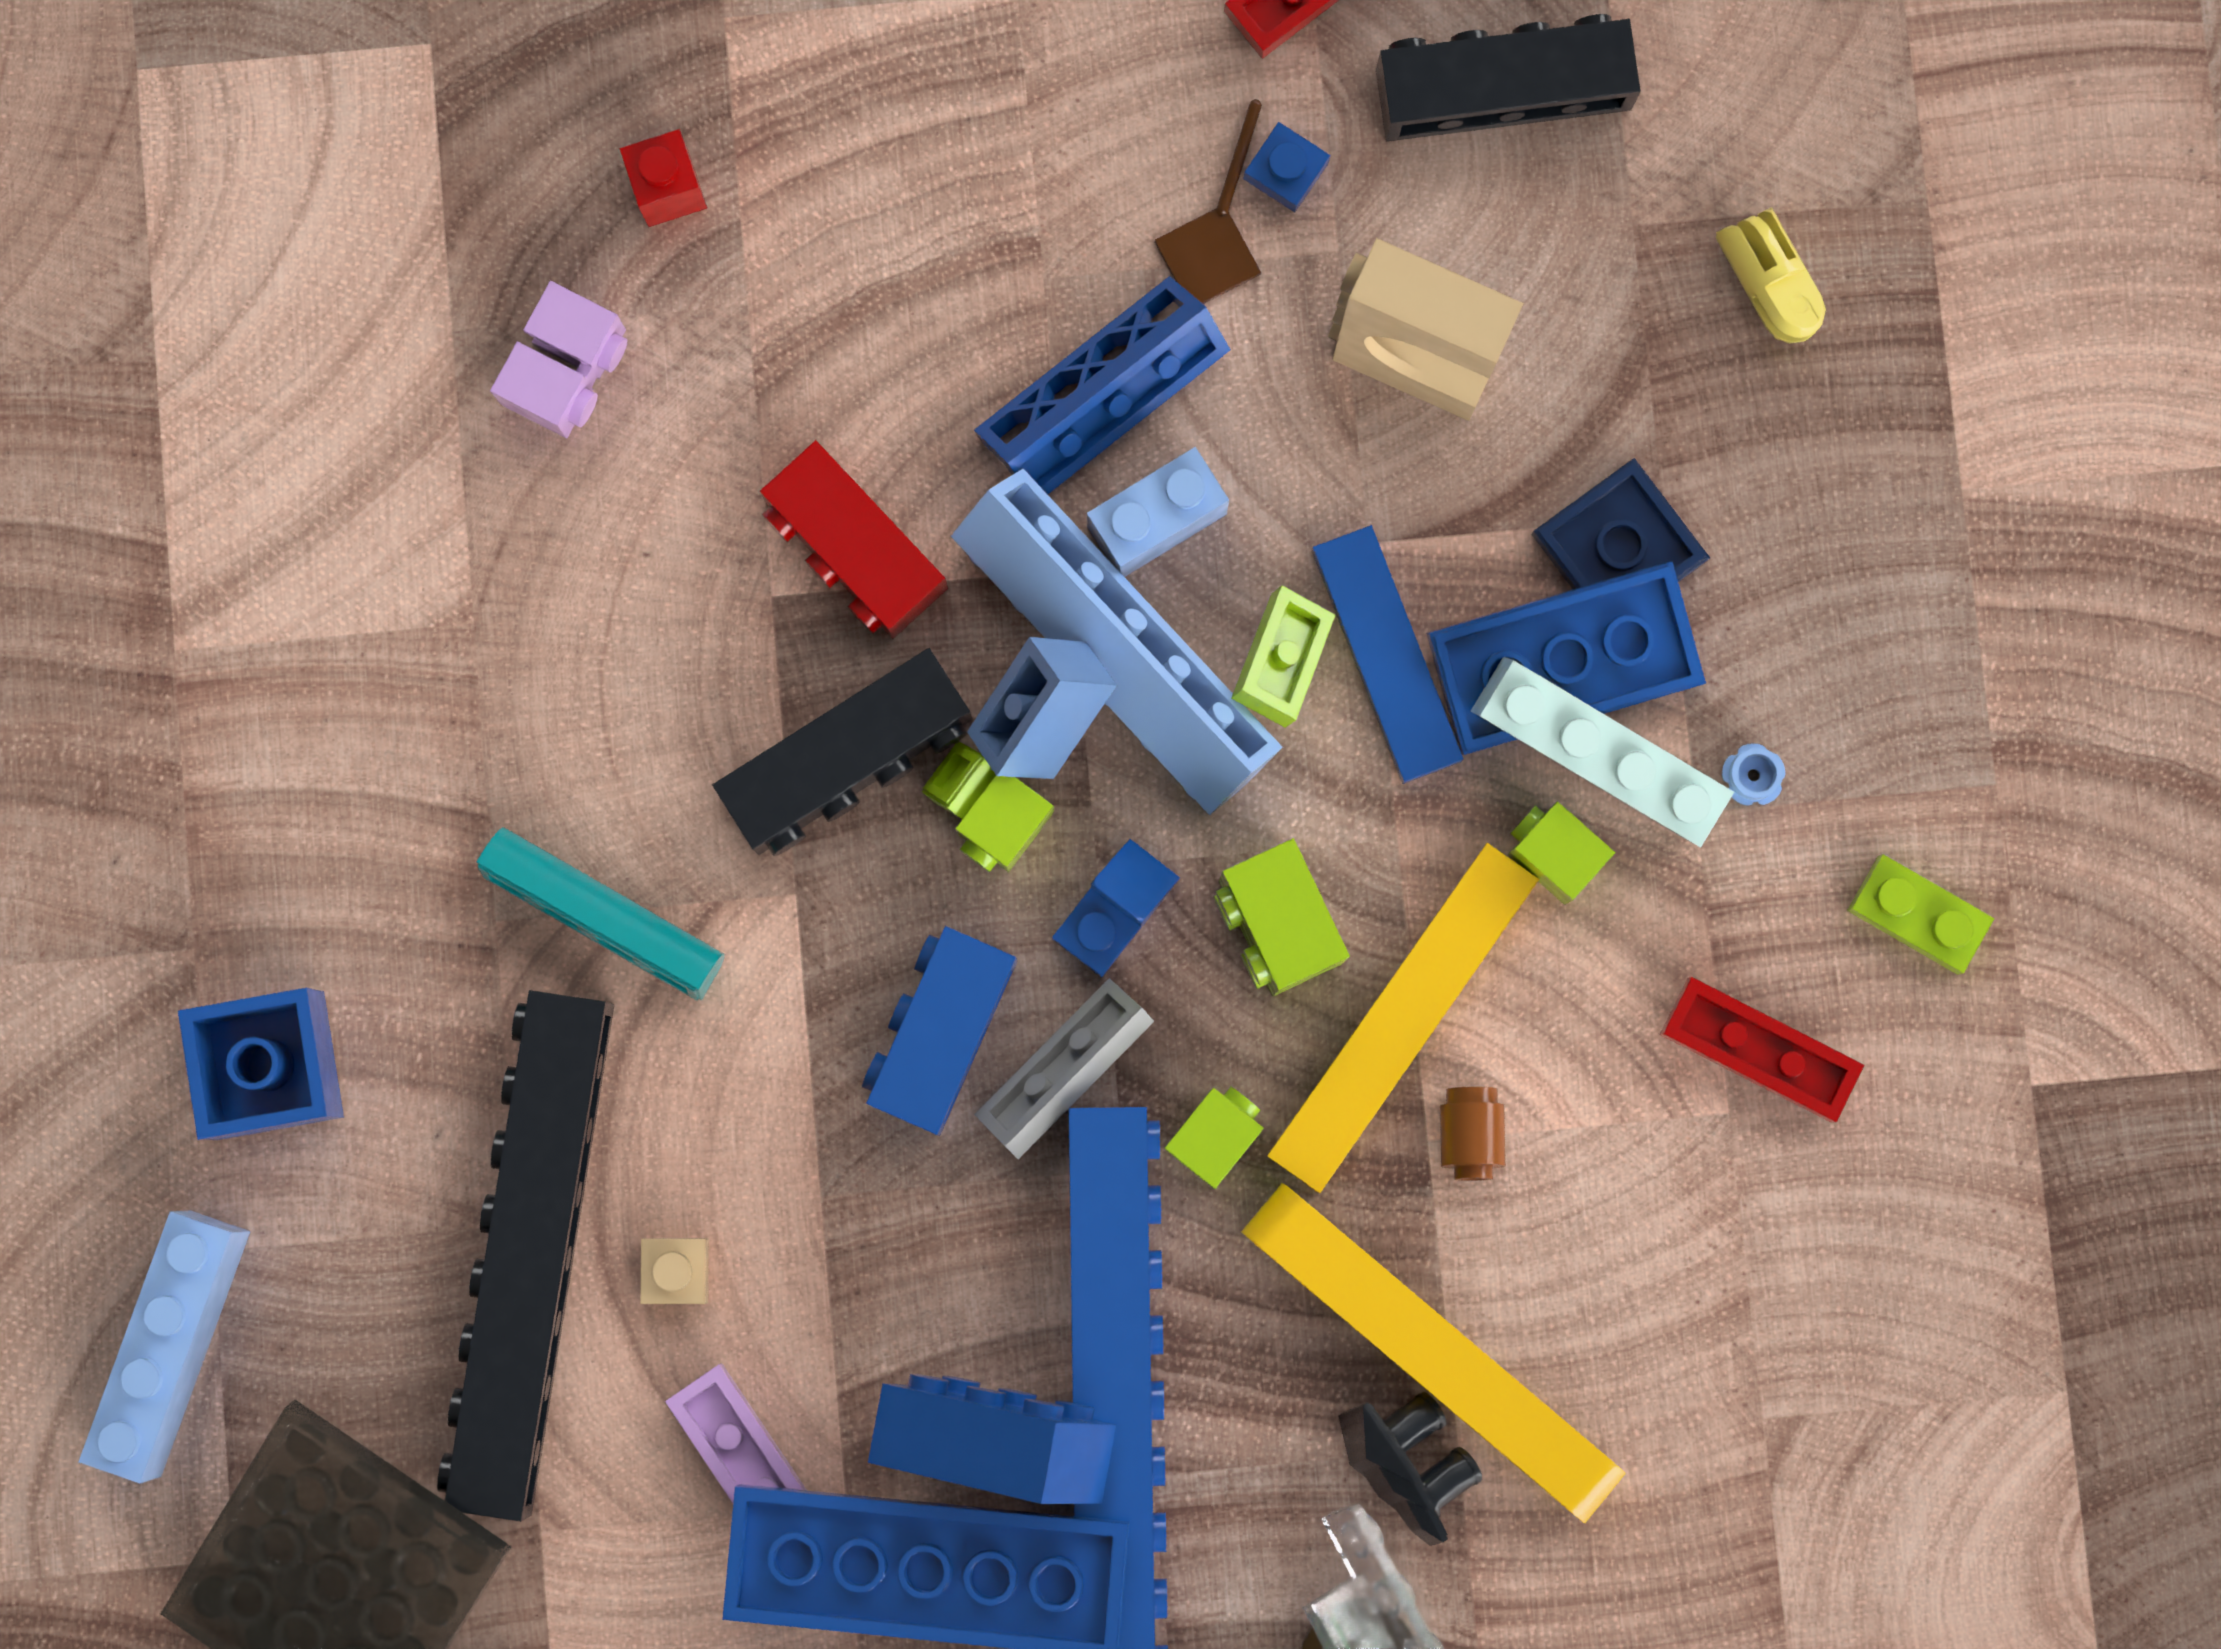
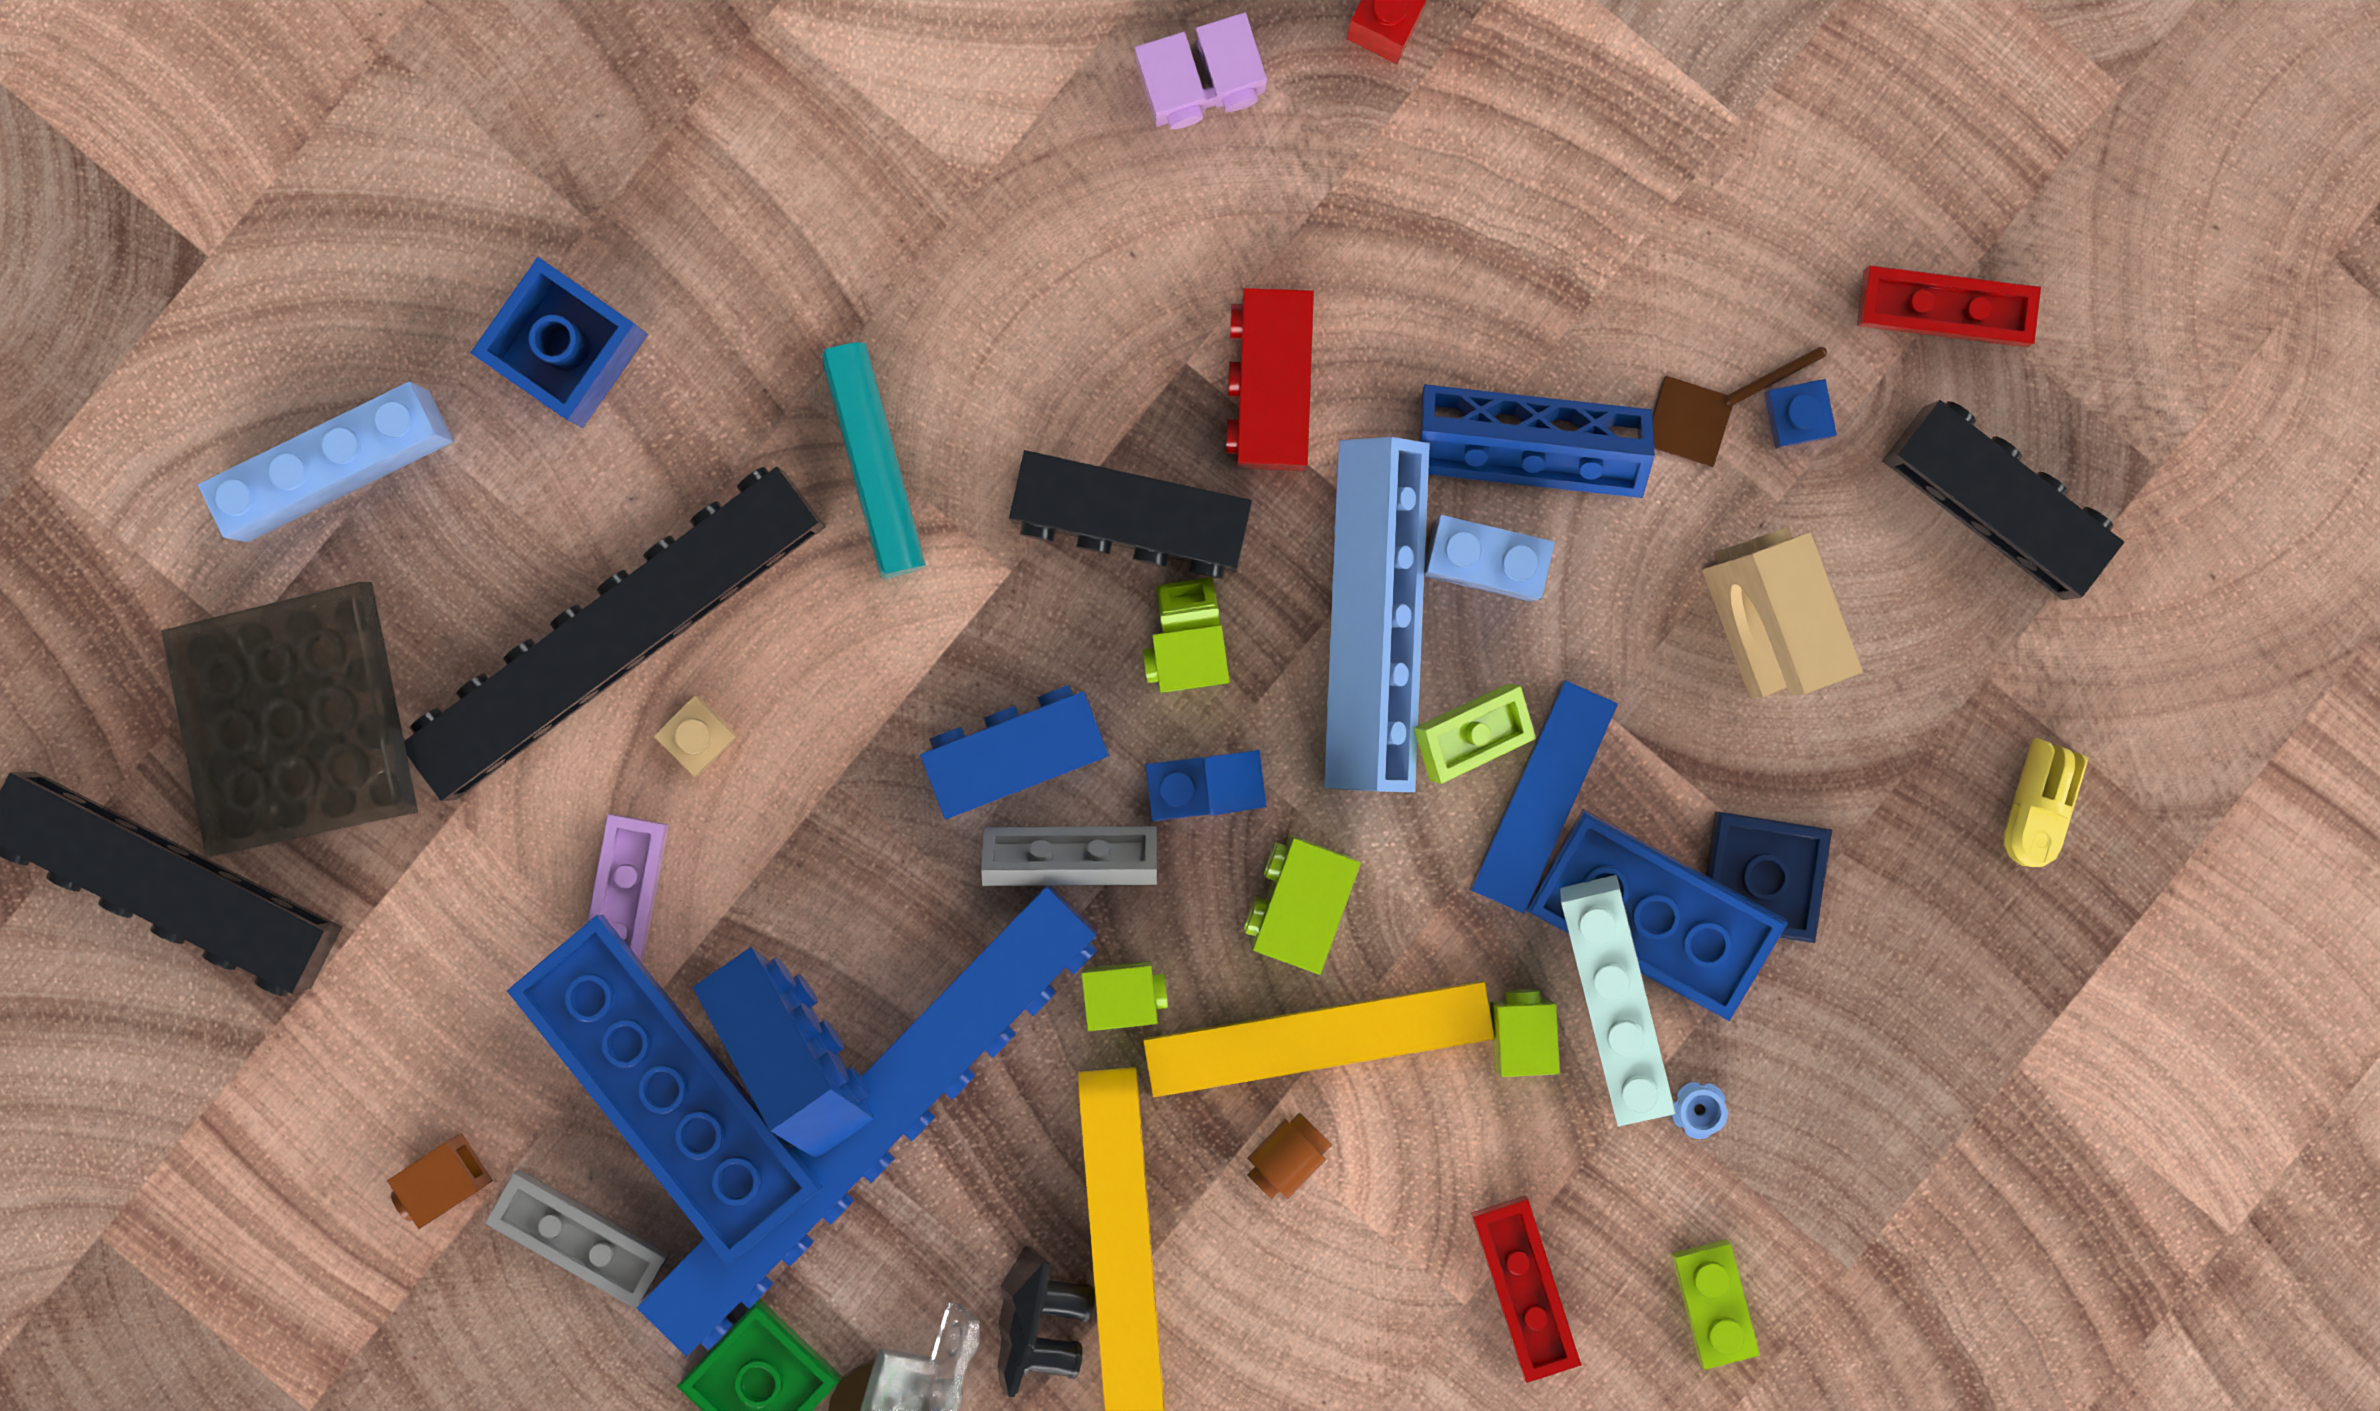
camera: 45 degrees right, 5 degrees up
medium blue brick [967,637,1117,779] -> none

